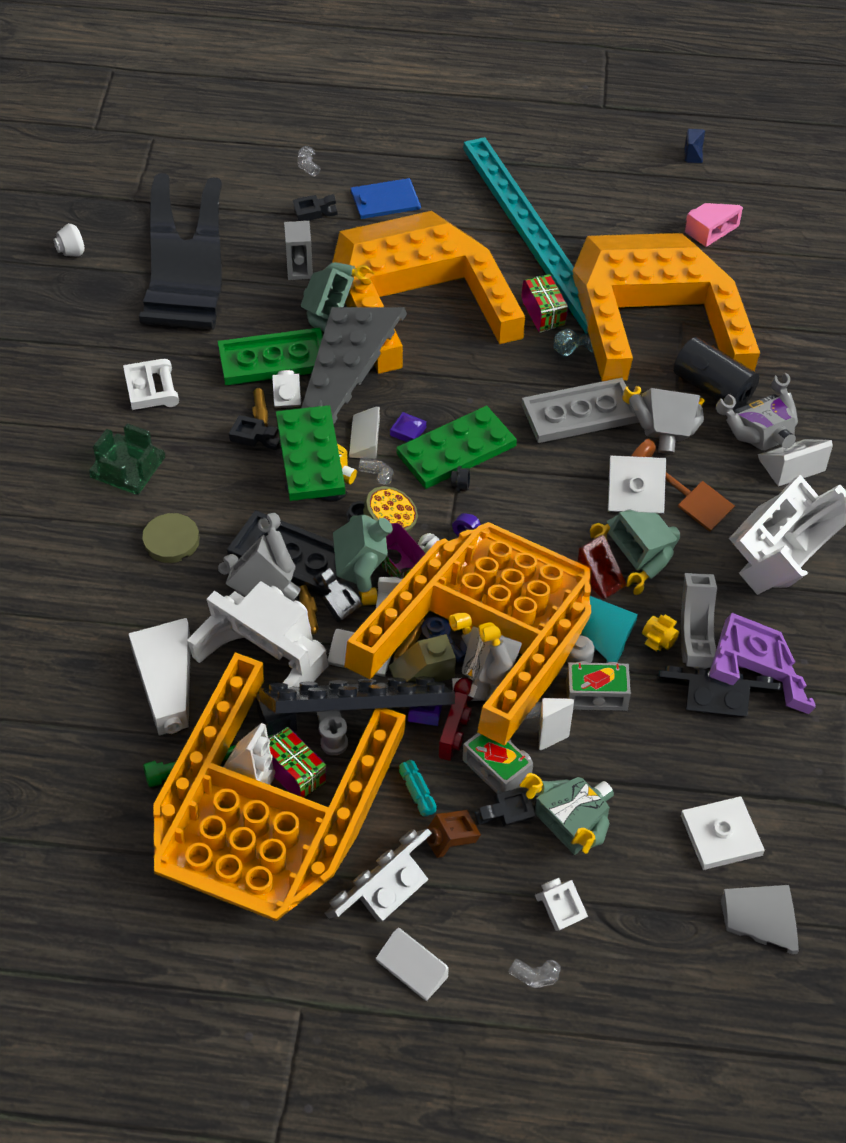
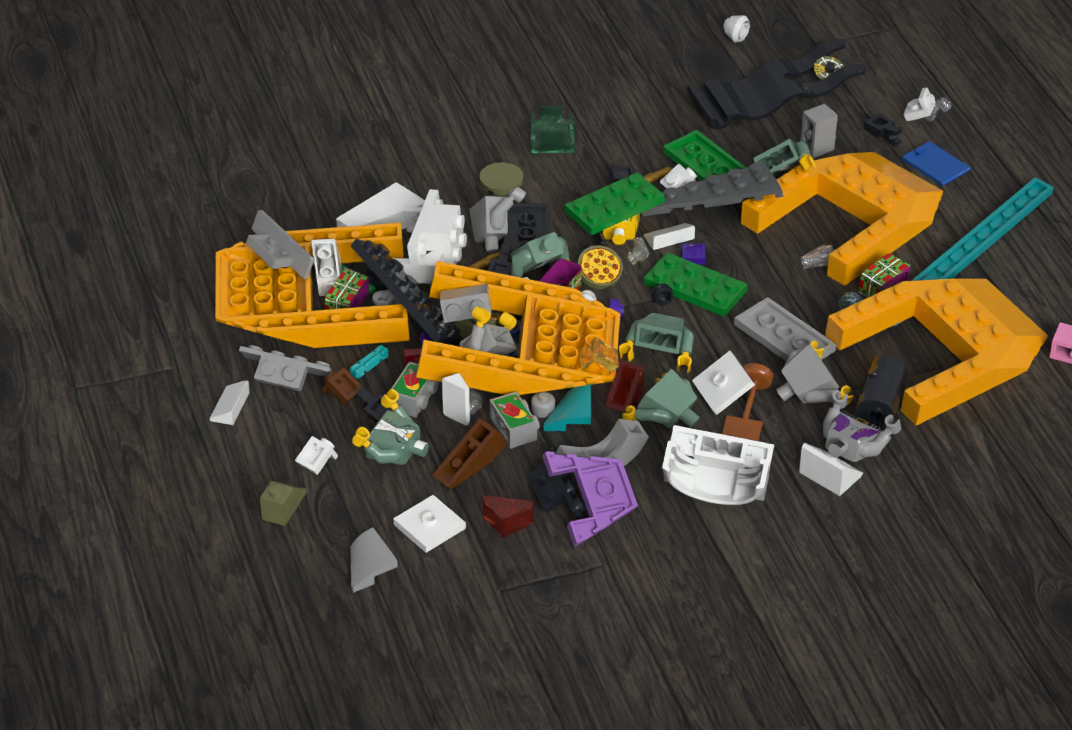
camera: 65 degrees right, 10 degrees down
white plate [123,359,179,410] -> none
clear arm [509,959,561,988] -> none
yellow gear [642,614,679,651] -> none
none -> light grey bracket [246,210,314,279]
none -> olive slope [260,481,307,526]
none -> reddish brown slope [432,418,508,490]
none -> light grey brick [440,284,492,323]
none -> clear red slope [483,495,534,538]
none -> clear yellow bracket [580,337,619,372]
none -> sand green torso [619,313,694,373]
none -> clear cone [800,244,834,269]
none -> piece [814,56,844,80]
none -> white bracket [904,87,935,121]

